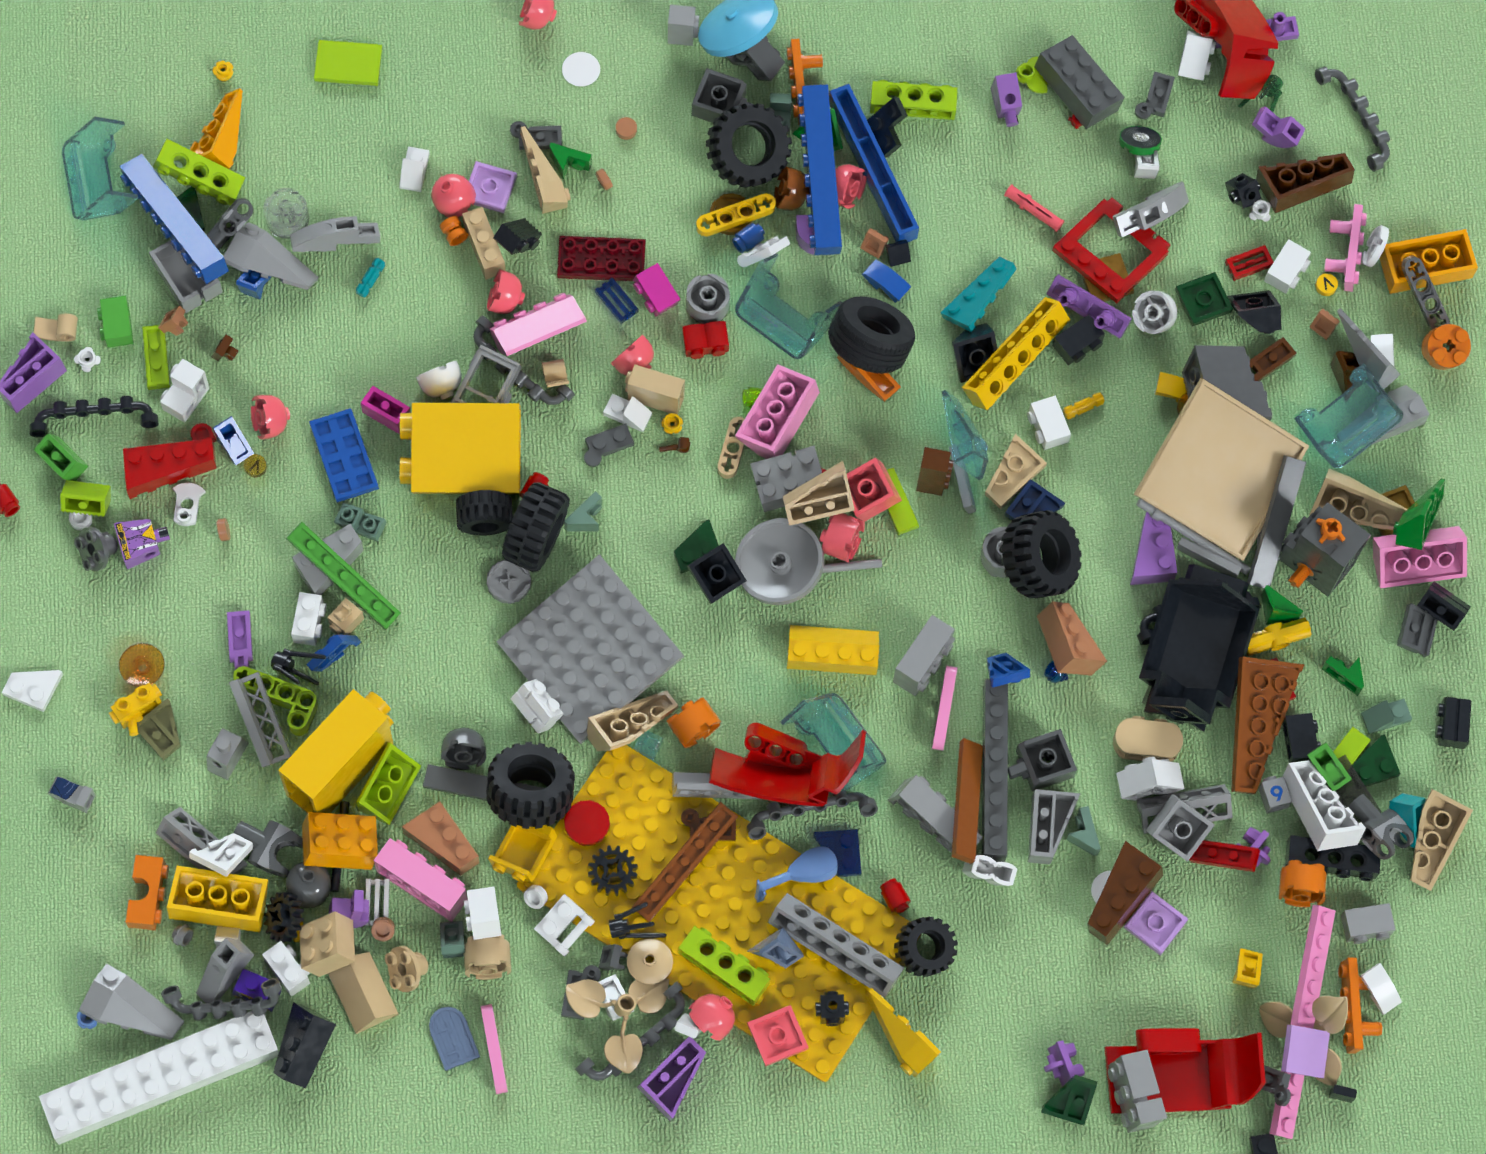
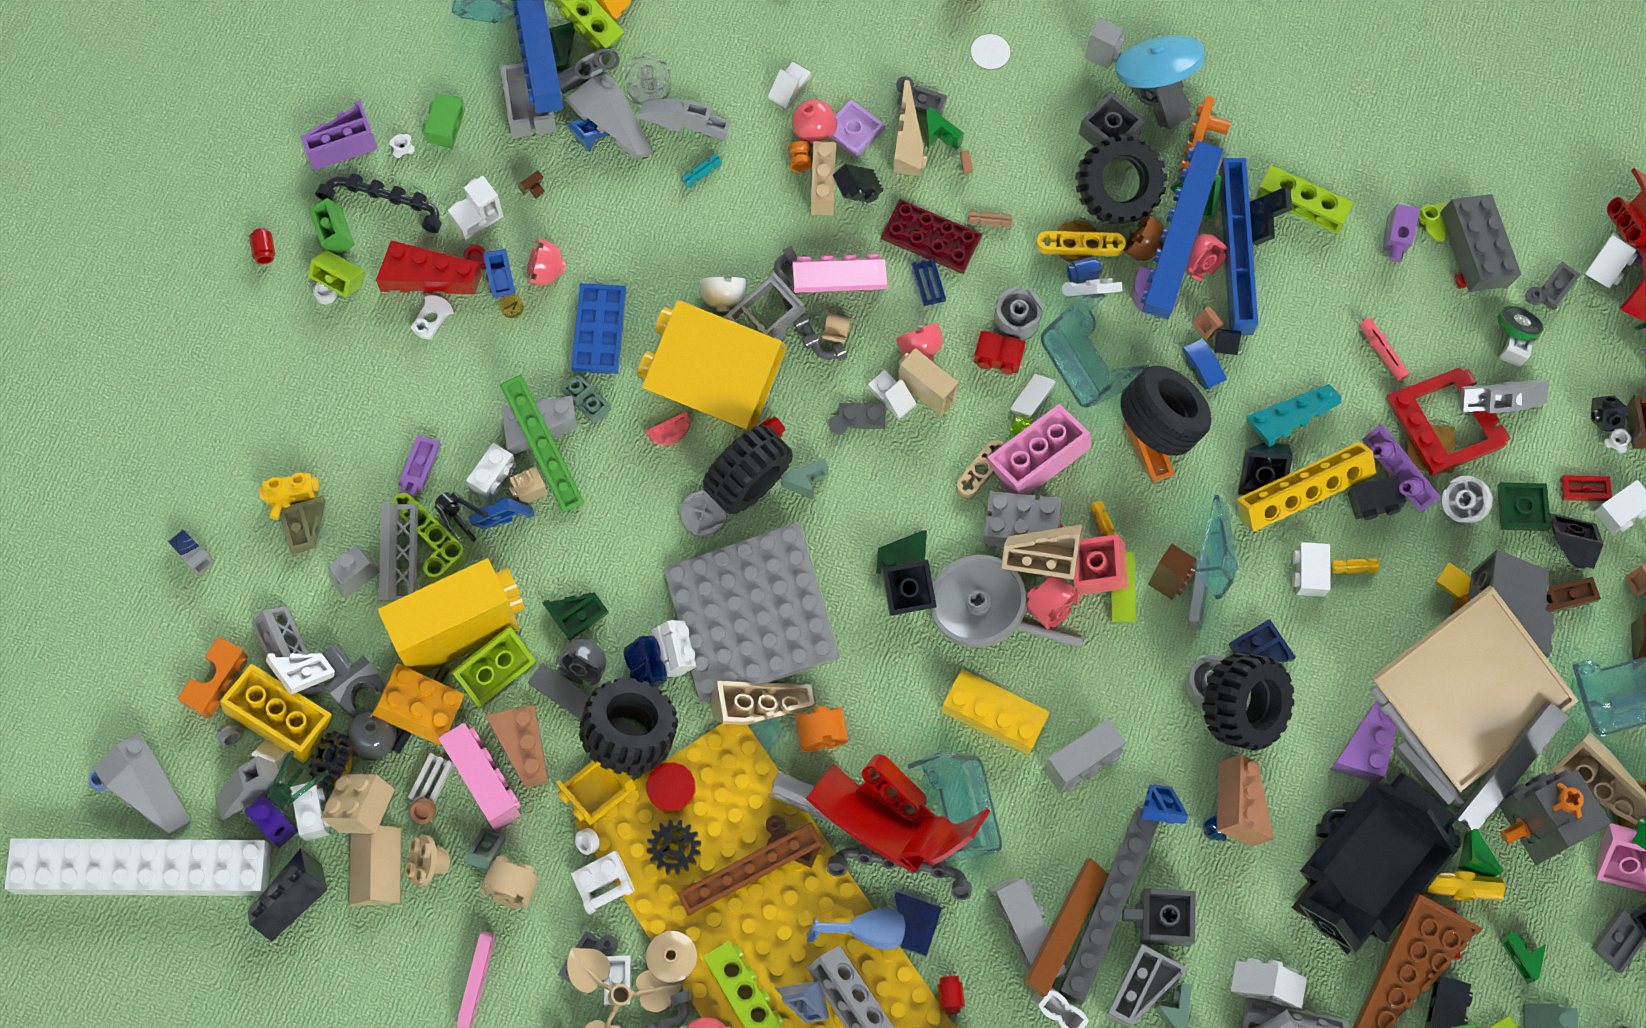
camera: 25 degrees right, 0 degrees up
white wing [2,670,63,712] -> none
tan panel [34,313,78,342] -> none
flat silver plate [74,527,117,571] -> none
medium lavender torso [114,519,170,569] -> none
clear orange dish [119,643,165,687] -> none
lime tile [142,325,170,390] -> none
nougat tile [158,305,188,336] -> none
dark grey bar [161,978,282,1020] -> none
nougat tile [216,518,231,541] -> none
medium lavender brick [329,890,369,928] -> none
dark pink brick [361,386,411,434] -> none
sand blue window [429,1007,480,1071] -> none
black tyre [456,490,513,536] -> none
white brick [464,887,501,940] -> none
coral cylinder [487,269,525,314] -> none
dark grey tile [598,944,628,971] -> none
black plant [609,902,667,939] -> none
nougat tile [616,117,637,140] -> none
dark pink brick [633,263,681,317] -> none
reddish brown hand [659,437,691,453] -> none
yellow plate [661,413,683,434] -> none
sand green slope [770,93,791,134] -> none
bright pink beam [932,665,957,751] -> none
tan wing [985,434,1047,509] -> none
tan brick [1113,716,1183,762] -> none
none -> clear green plant [266,751,329,809]
none -> dark green wing [542,592,609,641]
none -> clear blue brick [624,636,667,688]
none -> coral tile [645,411,690,445]
none -> medium nougat axle [968,211,1013,228]
none -> white slope [1010,374,1055,422]
none -> yellow axle [1090,501,1117,536]

